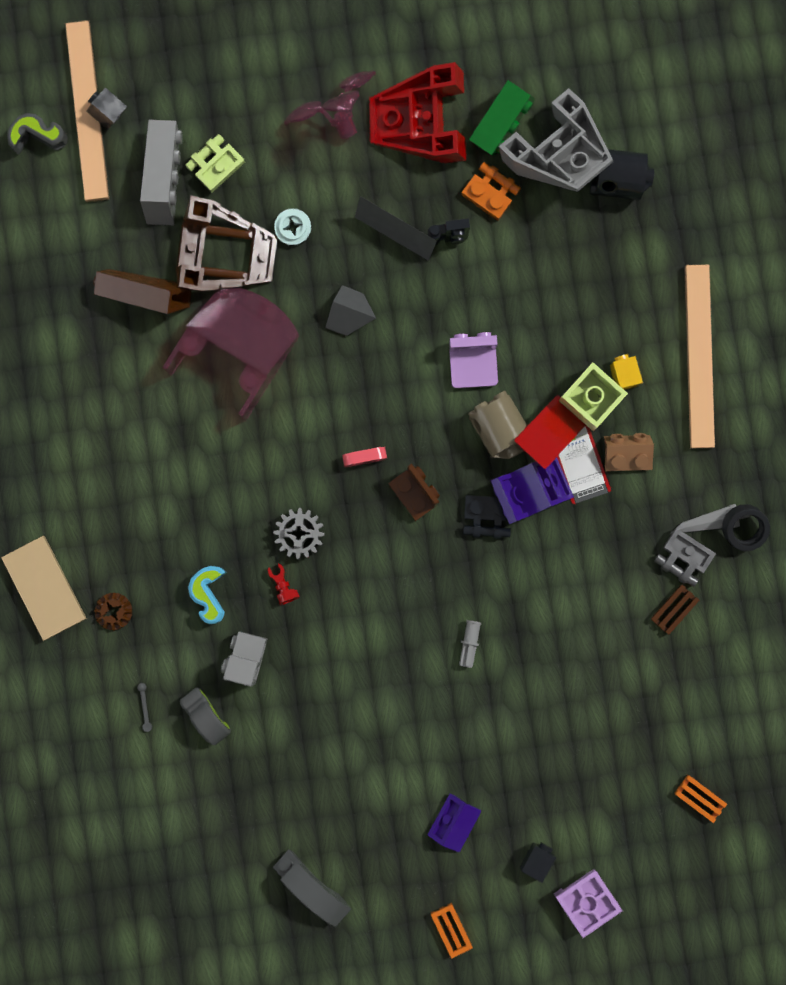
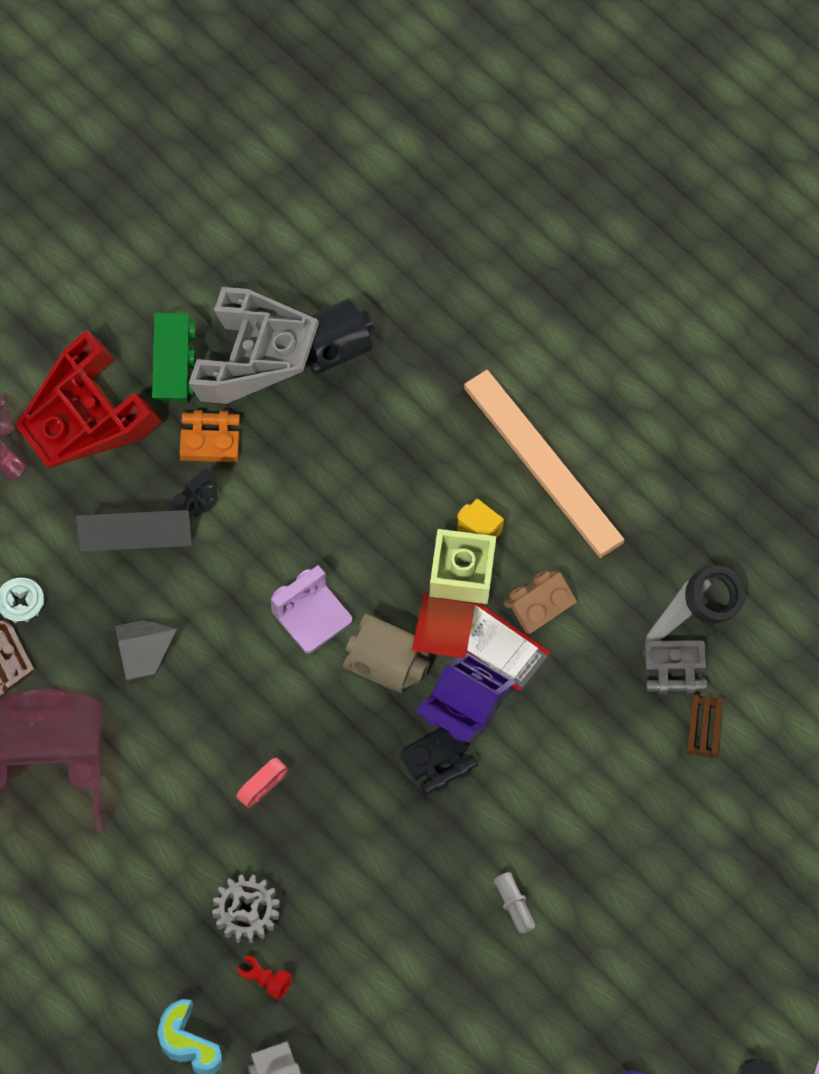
camera: 35 degrees left, 20 degrees down
reddish brown bracket [388,464,440,521] -> none

